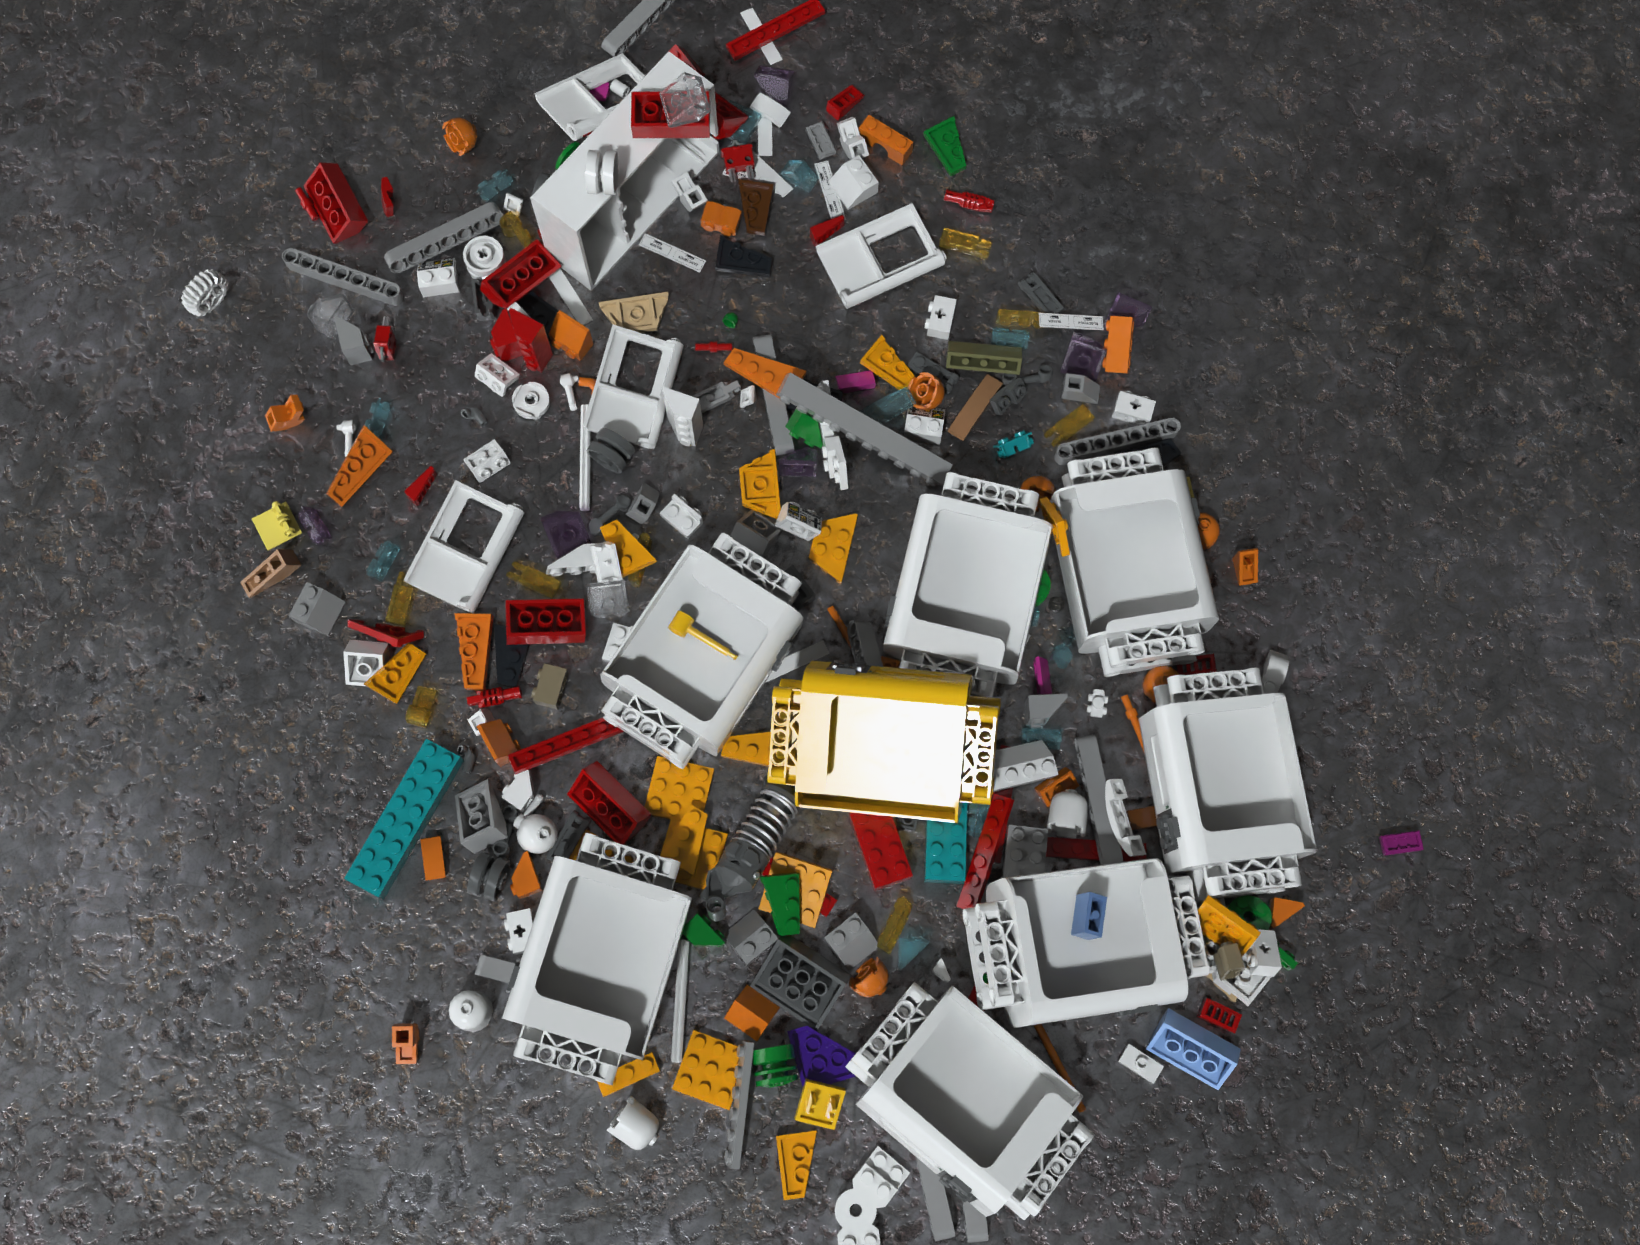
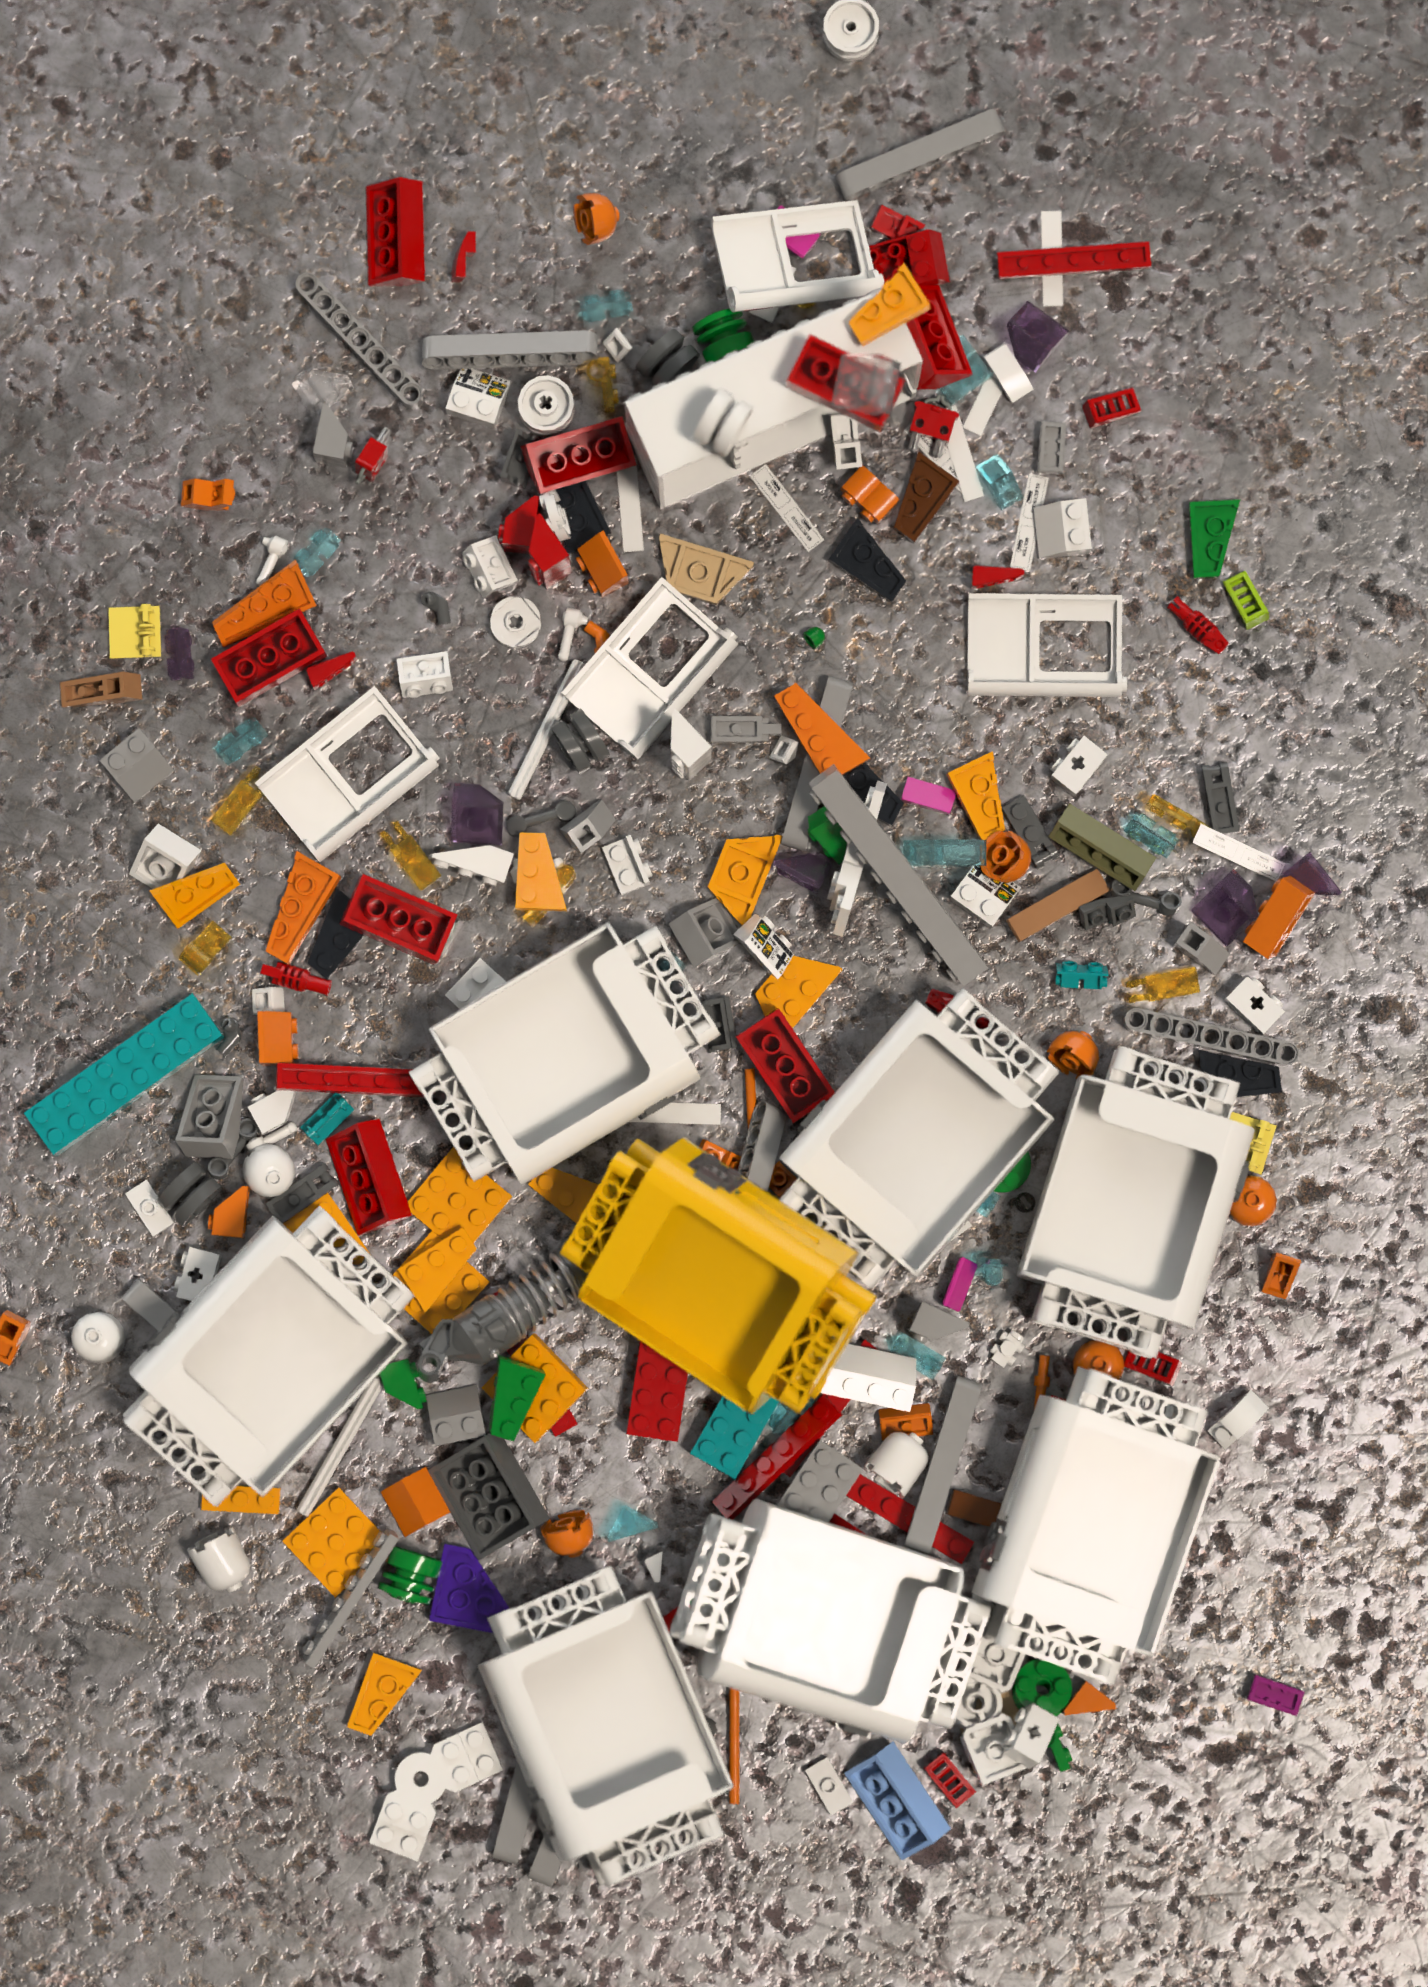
camera: 30 degrees right, 10 degrees up
white gear [181,269,229,316] -> none
red bar [295,187,319,221] -> none
red wing [347,619,424,647] -> none
orange slope [420,836,446,881] -> none
dark tan brick [532,663,569,710] -> none
clear slope [586,580,630,618] -> none
white hinge [590,541,623,584] -> none
white hinge [610,79,630,98] -> none
yellow piece [668,610,738,660] -> none
red bar [695,341,732,353] -> none
yellow plate [794,1079,846,1130] -> none
light grey slope [824,912,880,971] -> none
white brick [837,117,869,160] -> none
orange arch [859,115,913,166] -> none
clear yellow hinge [877,897,913,954] -> none
clear yellow hinge [939,228,992,259] -> none
light orange wing [1040,497,1070,557] -> none
medium blue brick [1071,892,1107,940] -> none
white slope [1105,779,1146,857] -> none
light orange plate [1198,895,1261,957] -> none
dark tan brick [1213,941,1245,981] -> none
none -> white plate [125,1180,175,1237]
none -> red brick [211,608,327,707]
none -> teal hinge [300,1093,355,1146]
none -> red brick [736,1008,835,1123]
none -> light orange wing [848,264,931,347]
none -> red slope [869,205,925,239]
none -> lime slope [1223,570,1270,630]

